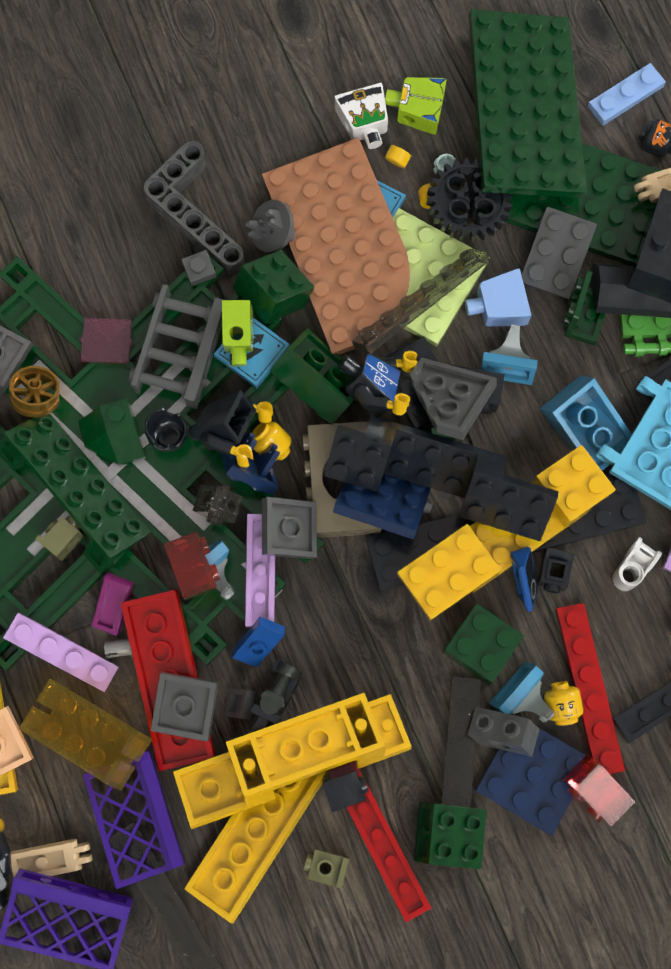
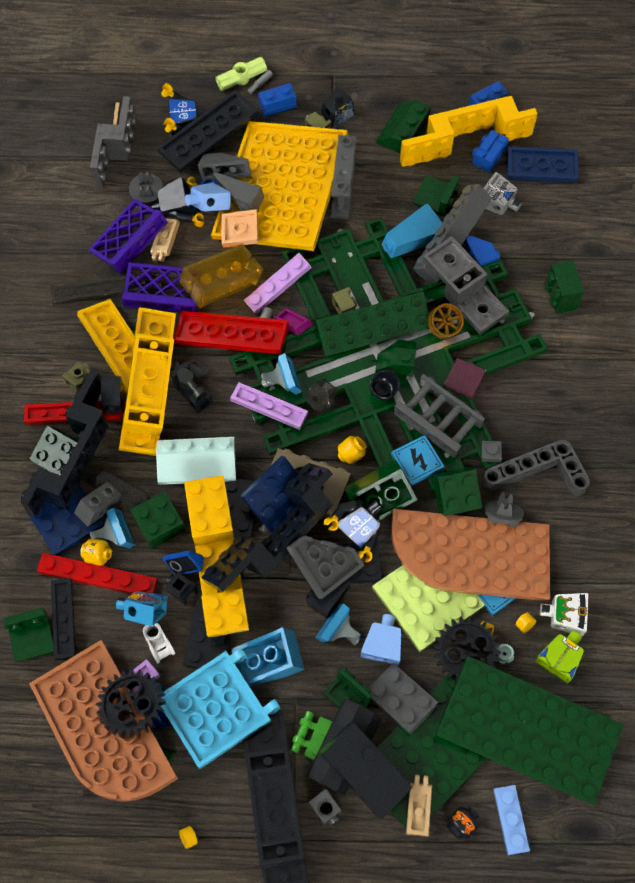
camera: 115 degrees right, 10 degrees down
dark grey plate [151,672,219,741] -> none
clear red brick [164,532,221,600] -> none
black torso [188,389,273,467] -> none
dark blue plate [220,432,280,495] -> none
lime torso [222,300,253,367] -> none
blue plate [232,617,285,667] -> none
dark grey plate [262,497,317,559] -> none
clear smoke plate [352,249,490,354] -> none
clear red brick [564,754,636,827] -> none
none -> black bracket [20,368,109,518]
none -> dark azure torso [116,592,168,626]
none -> light aqua slope [156,437,236,485]

